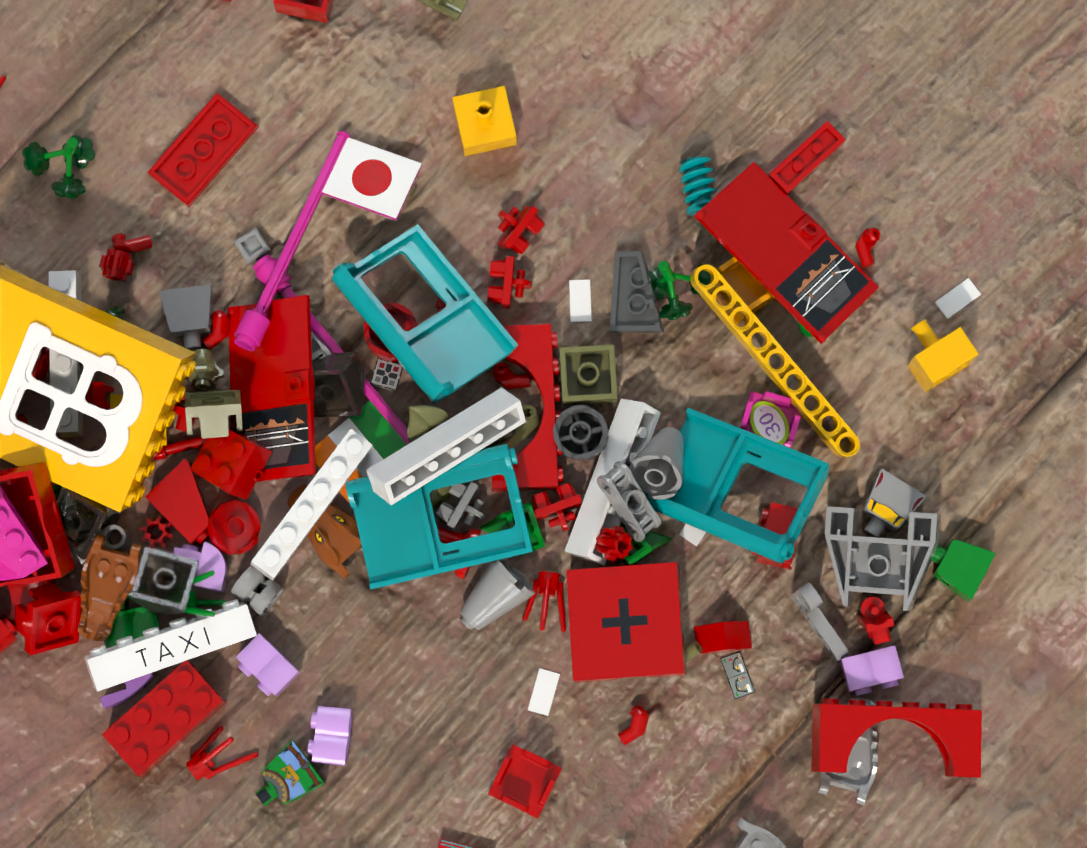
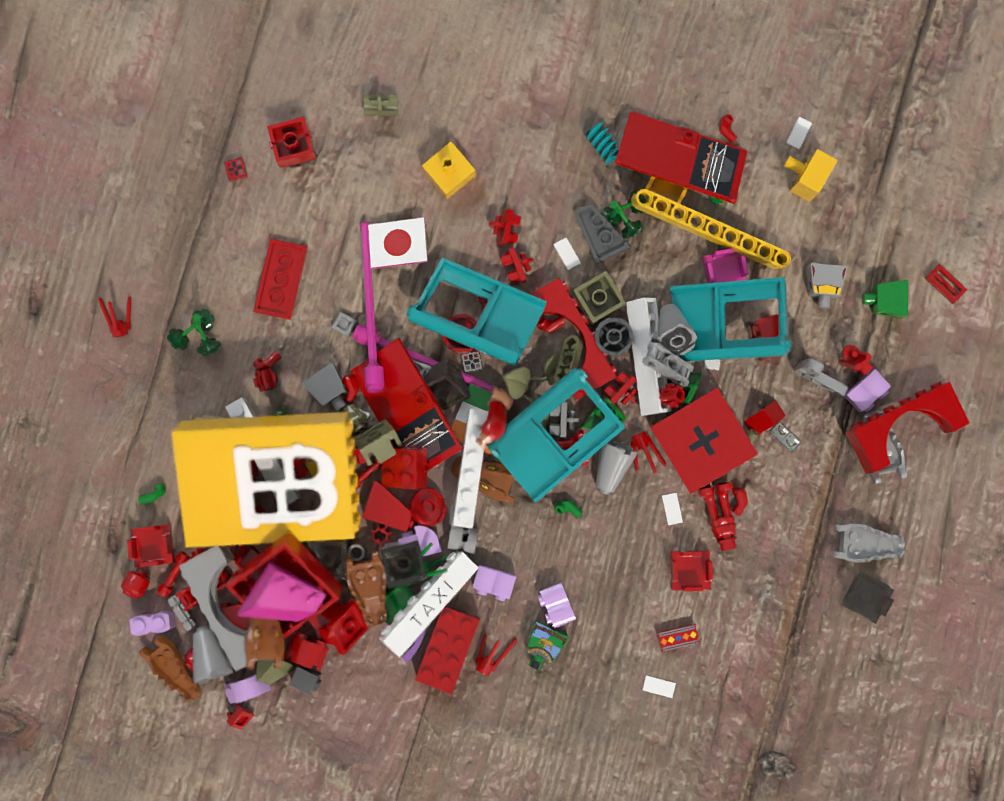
camera: 25 degrees left, 5 degrees up
white brick [366,387,526,505] -> none
sticker [750,401,789,445] -> none
red plate [769,121,846,195] -> none
light grey wedge [825,506,941,611] -> none
none -> red piece [475,386,514,449]
none -> green arm [554,500,583,518]
none -> red piece [697,481,737,551]
none -> red tile [925,264,967,304]

